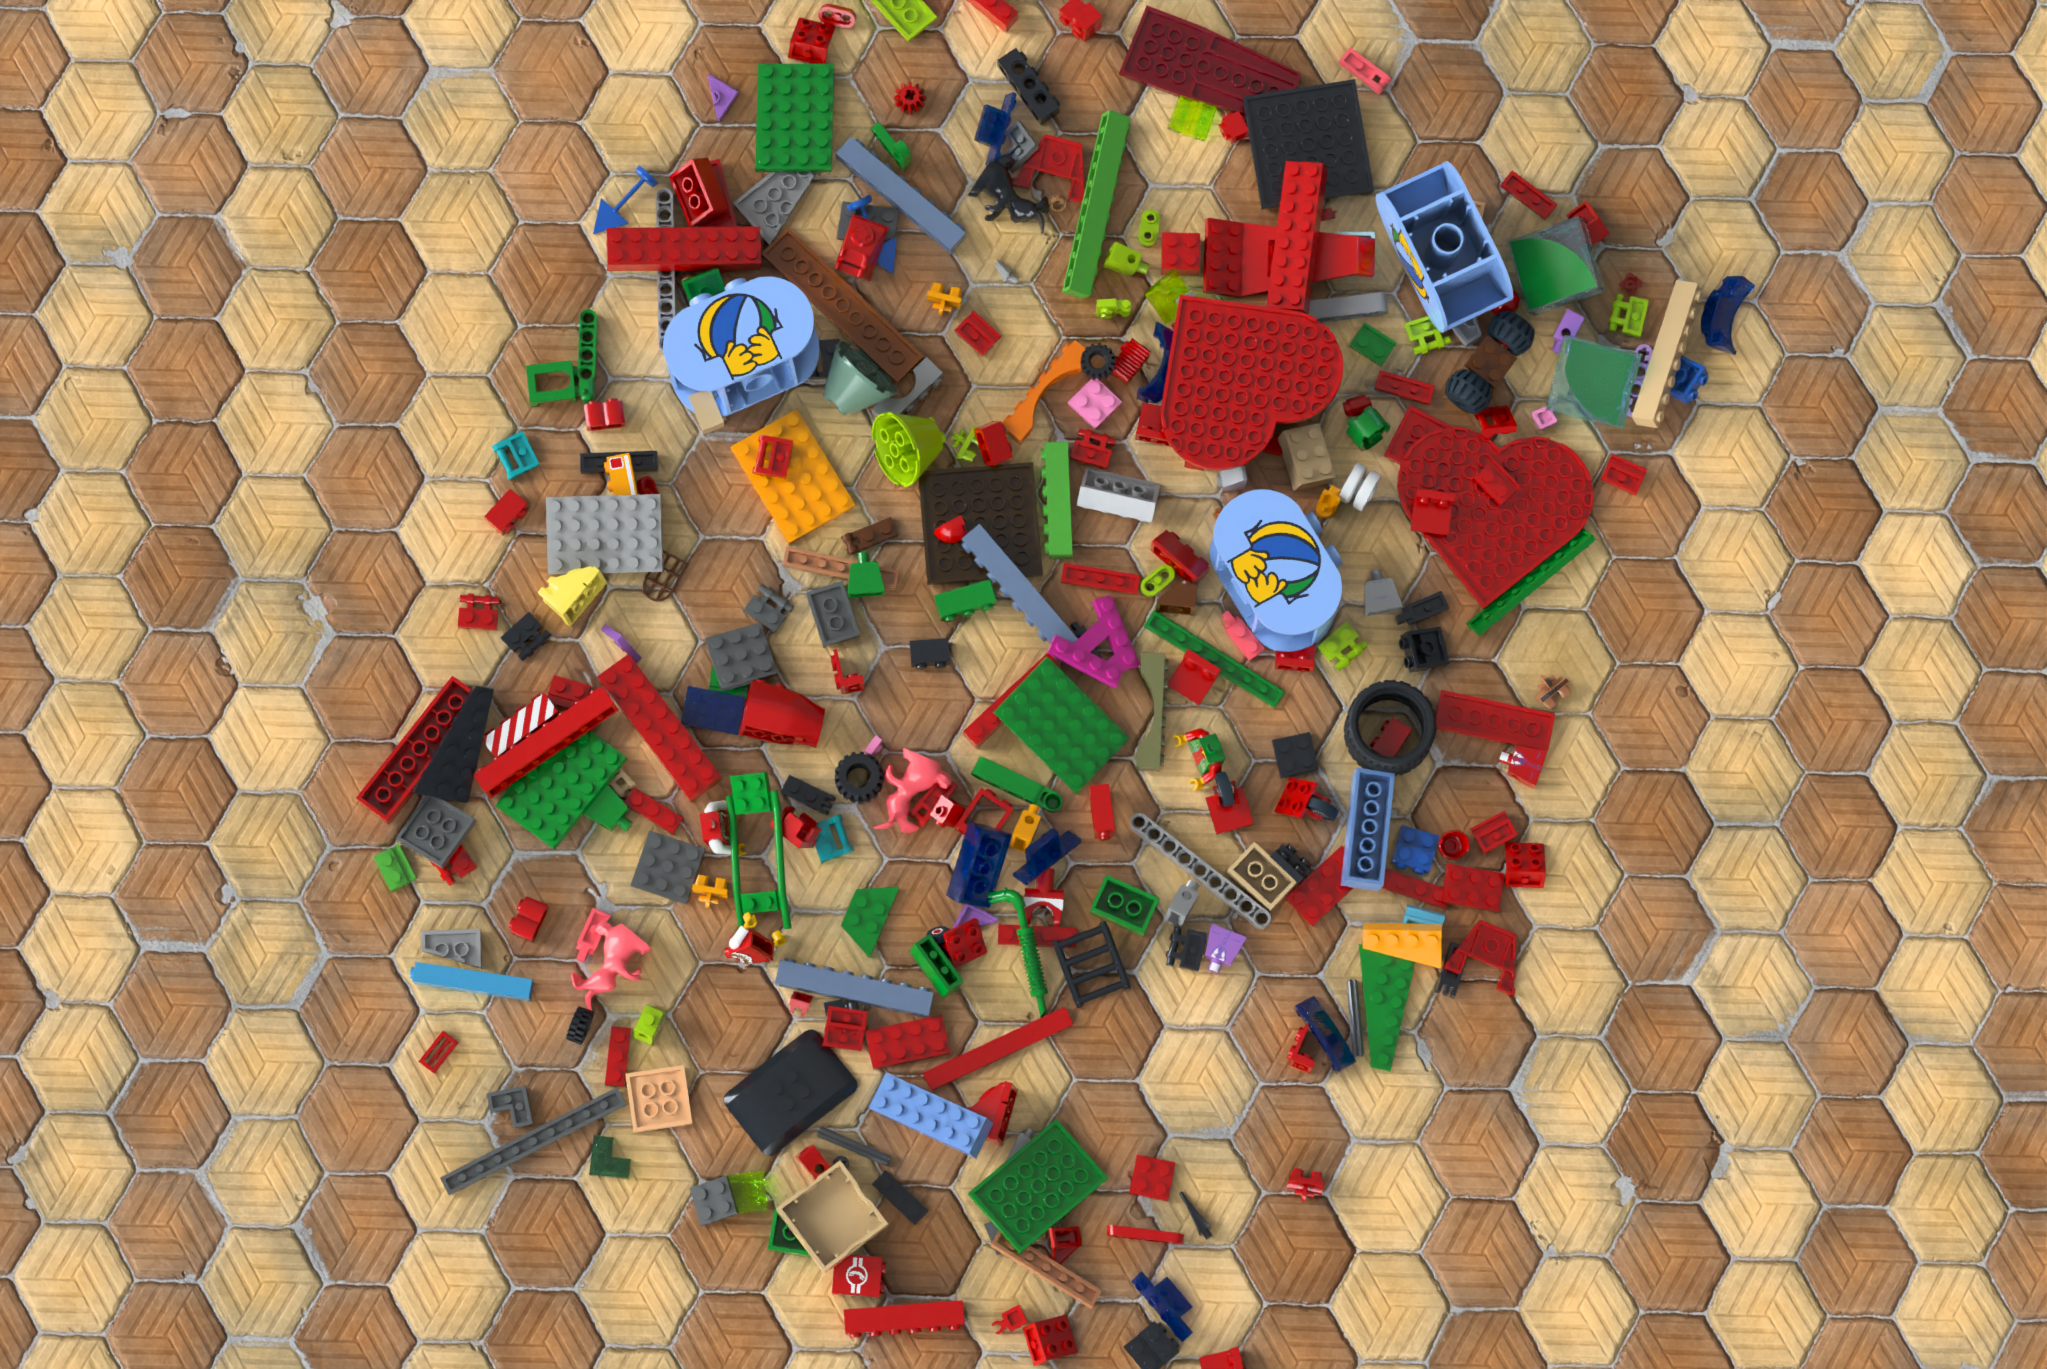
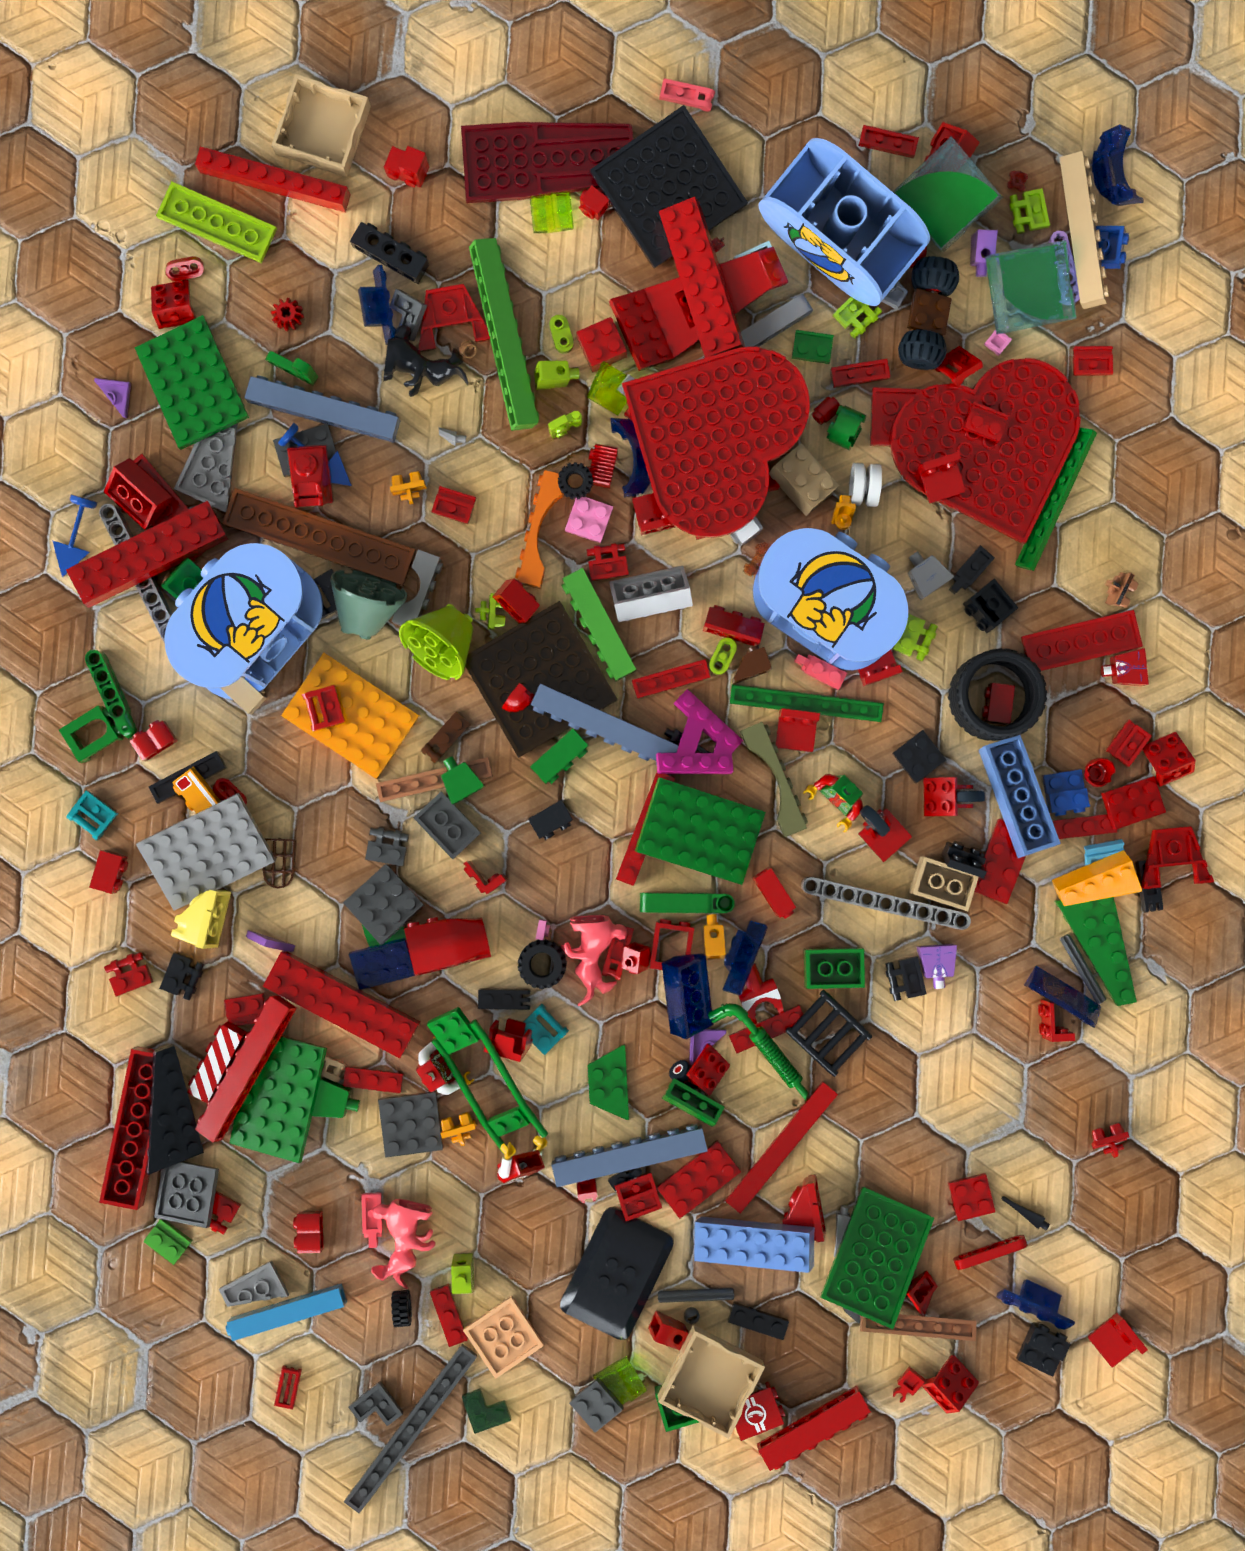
camera: 25 degrees left, 10 degrees up
light grey torso [1164,880,1199,928] -> none

